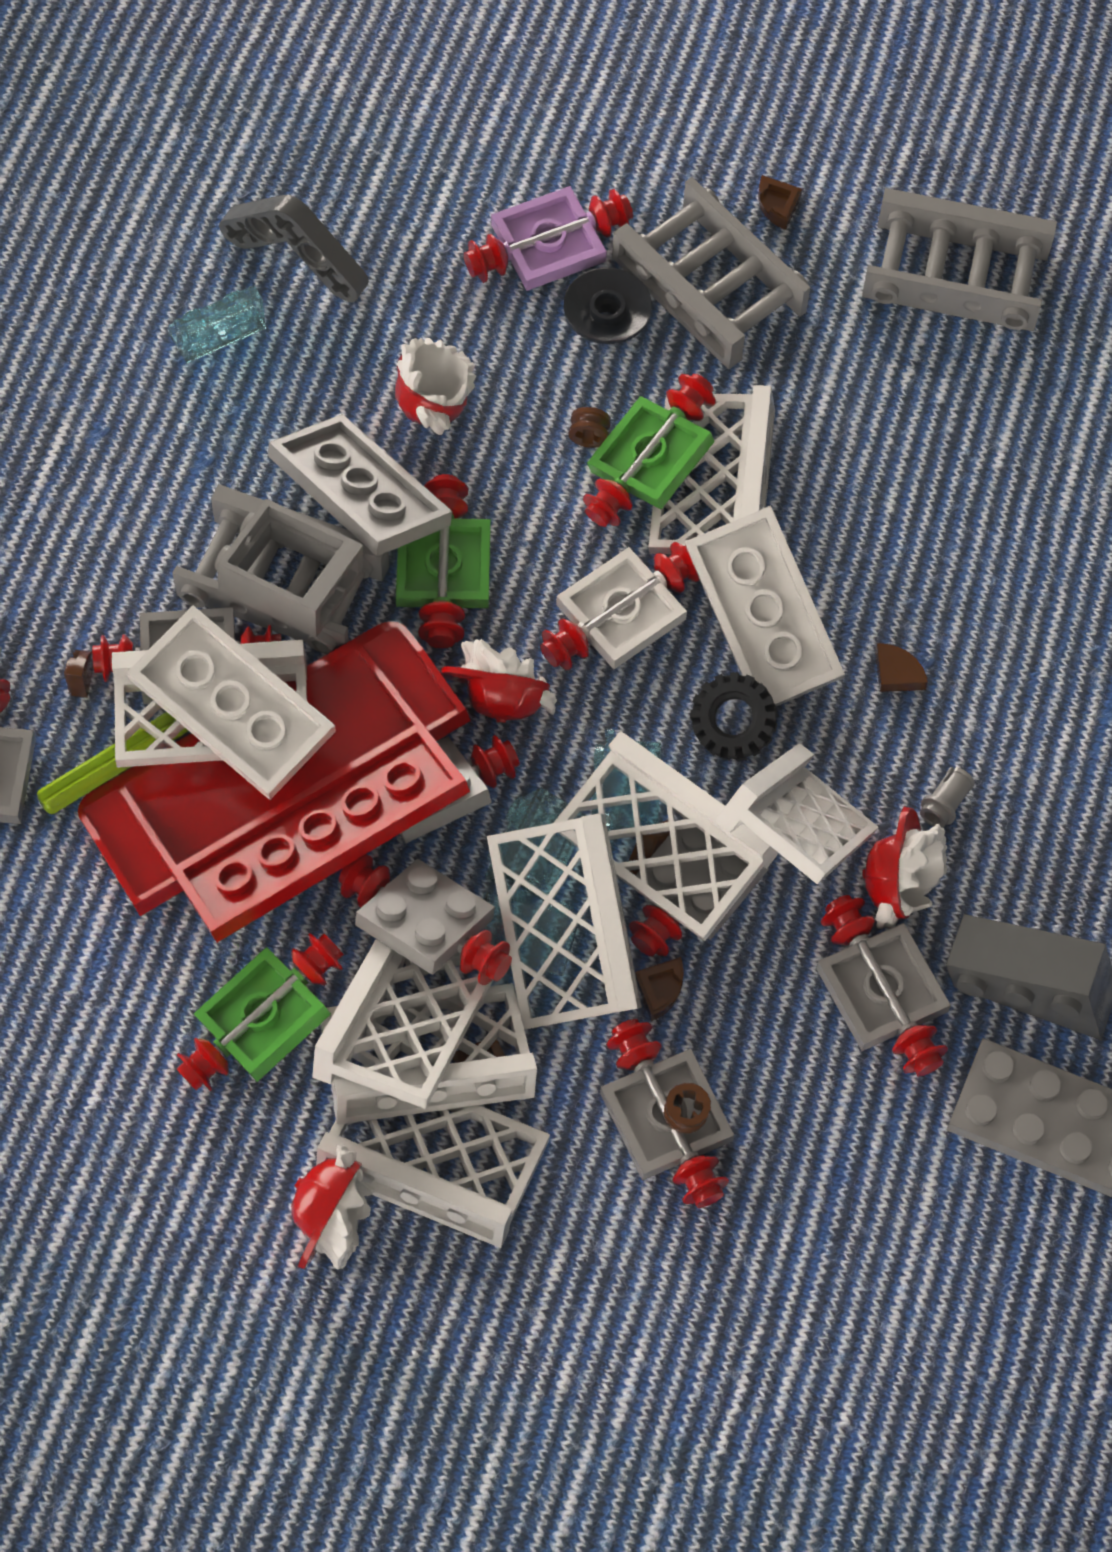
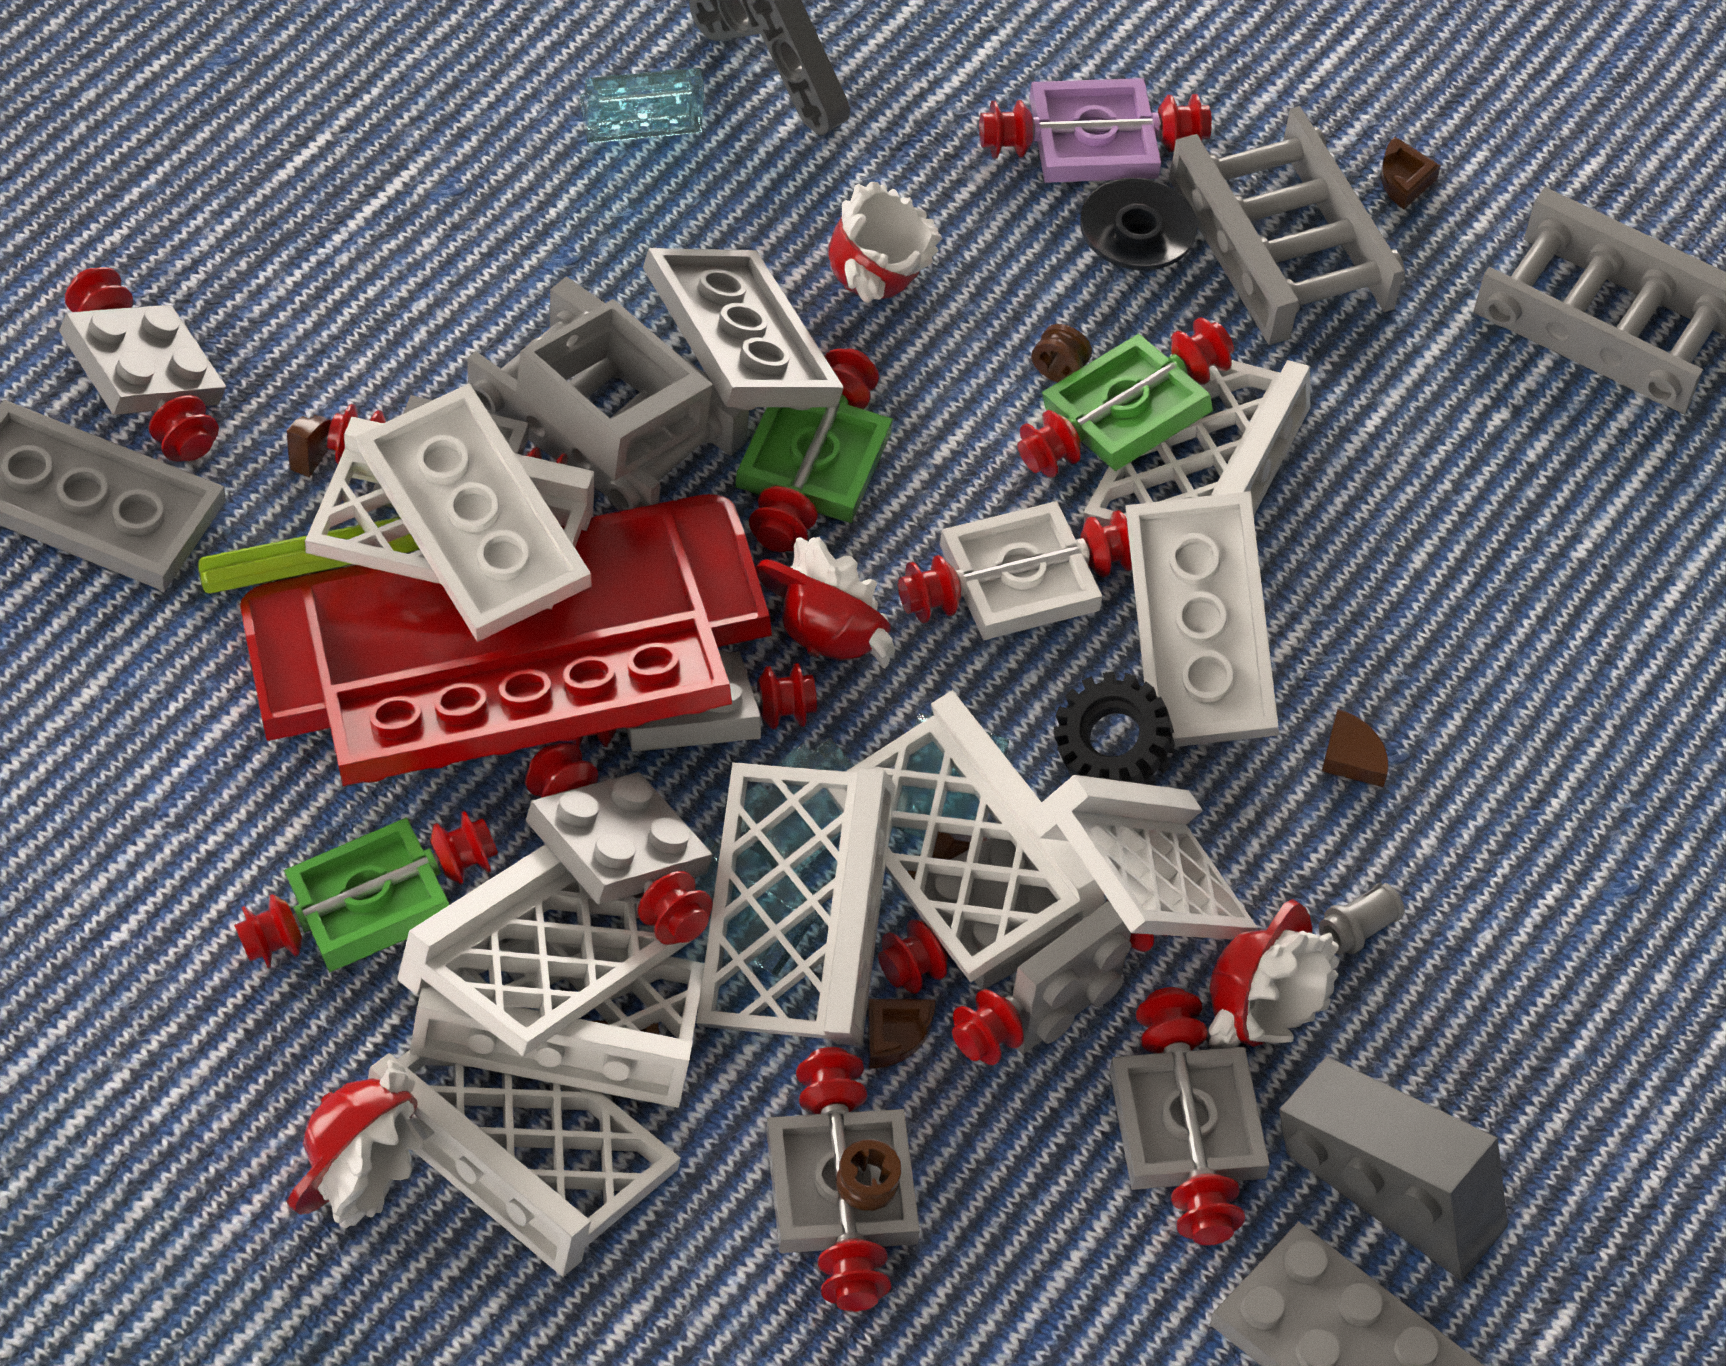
camera: 15 degrees right, 10 degrees down
none -> light grey plate [952,899,1168,1065]

